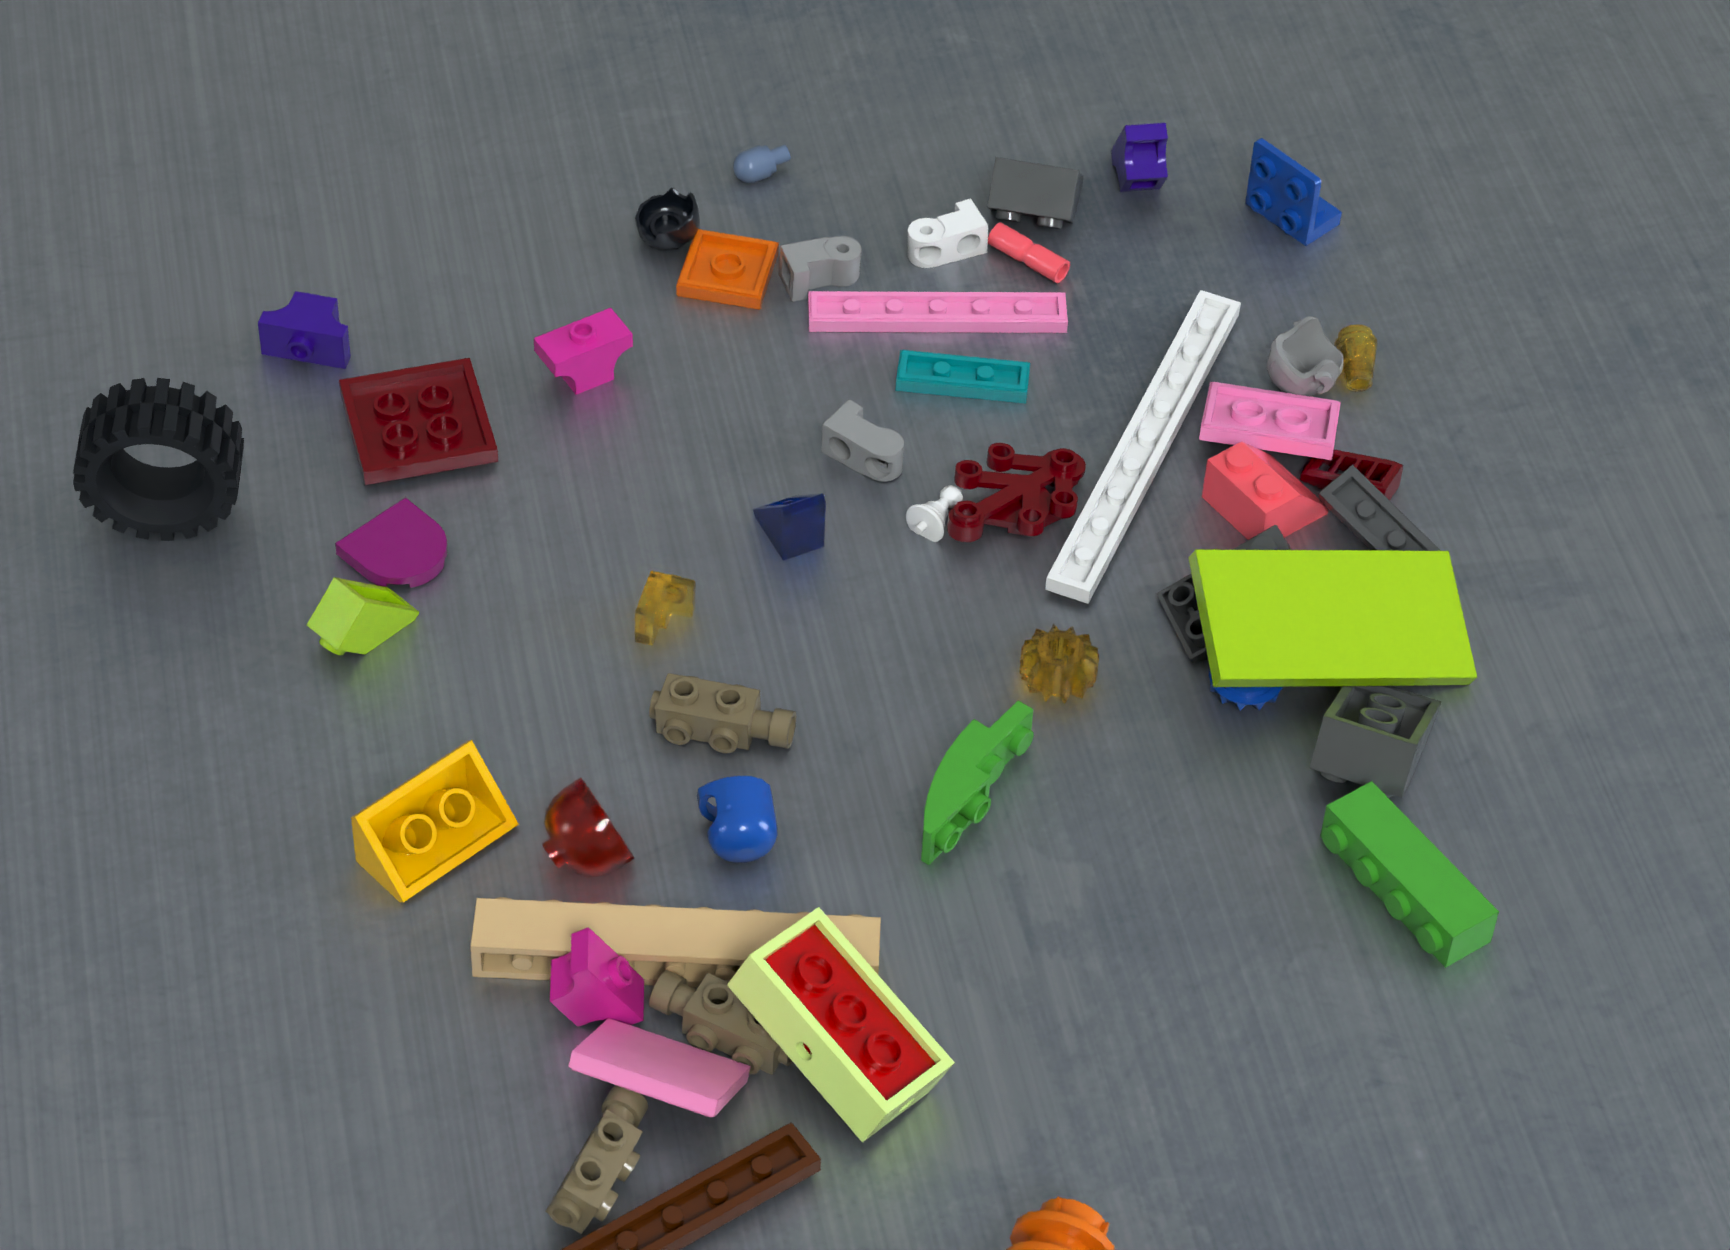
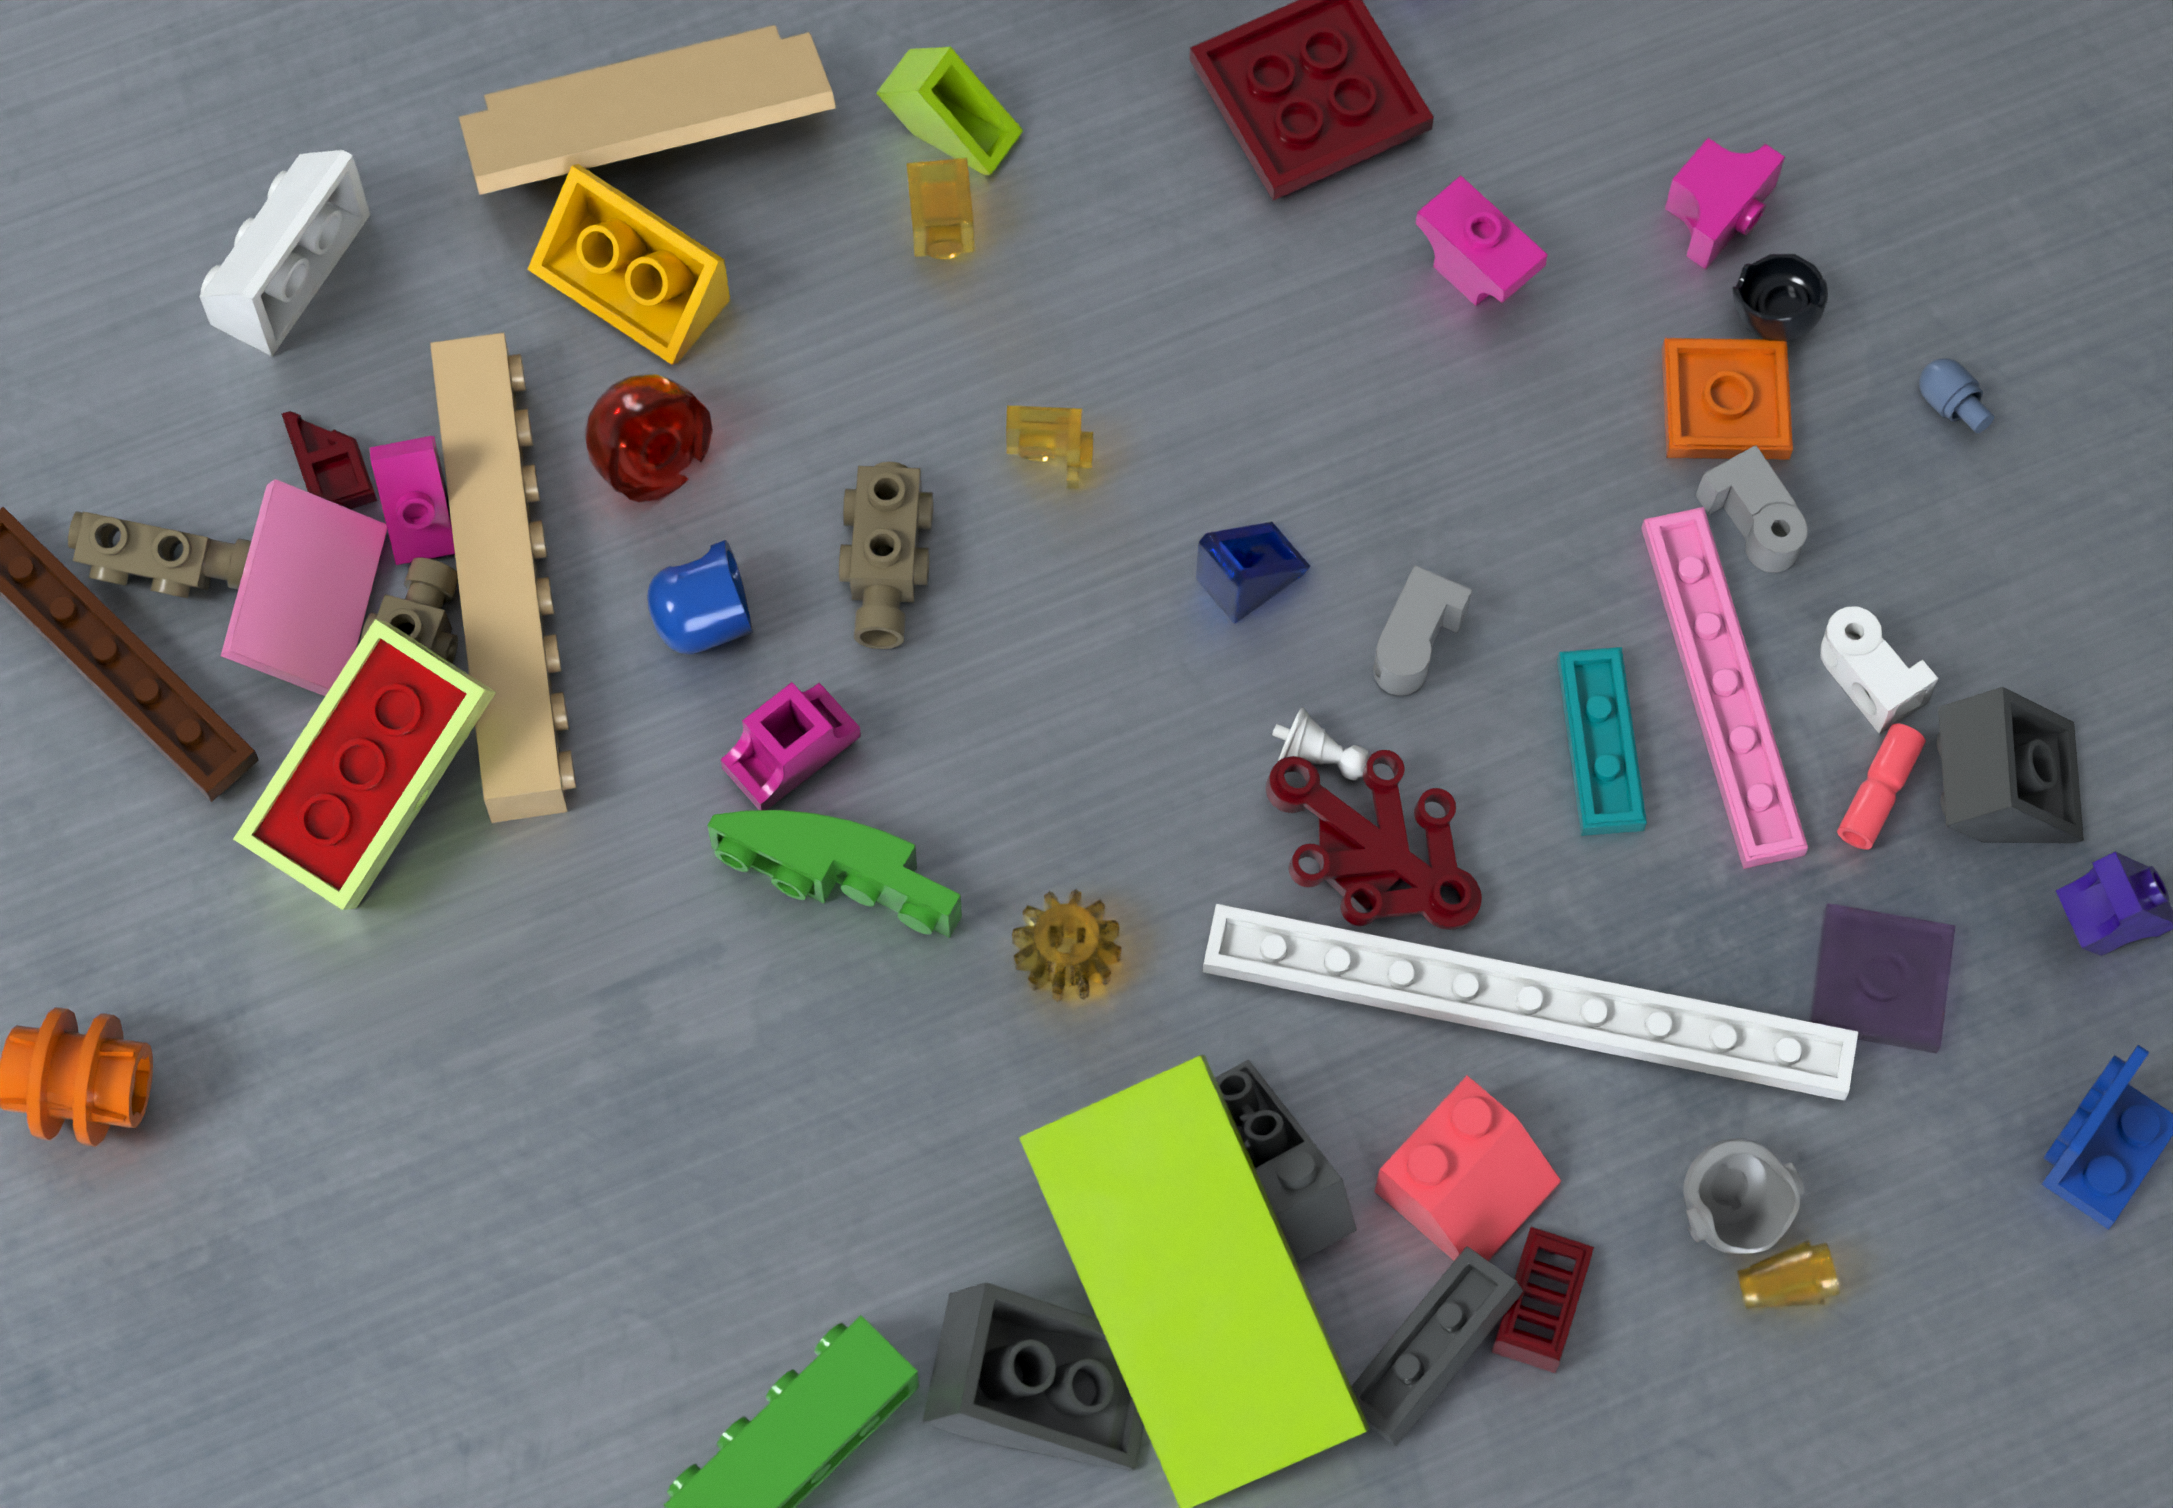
camera: 80 degrees right, 20 degrees up
magenta tile [335,497,447,588] -> none
bright pink tile [1199,381,1341,460] -> none
none -> white slope [200,150,370,356]
none -> dark red tile [282,411,377,509]
none -> tan slope [459,25,836,195]
none -> dark pink brick [720,682,861,810]
none -> clear yellow brick [906,158,975,259]
none -> dark pink brick [1665,138,1785,269]
none -> clear purple tile [1809,903,1955,1054]

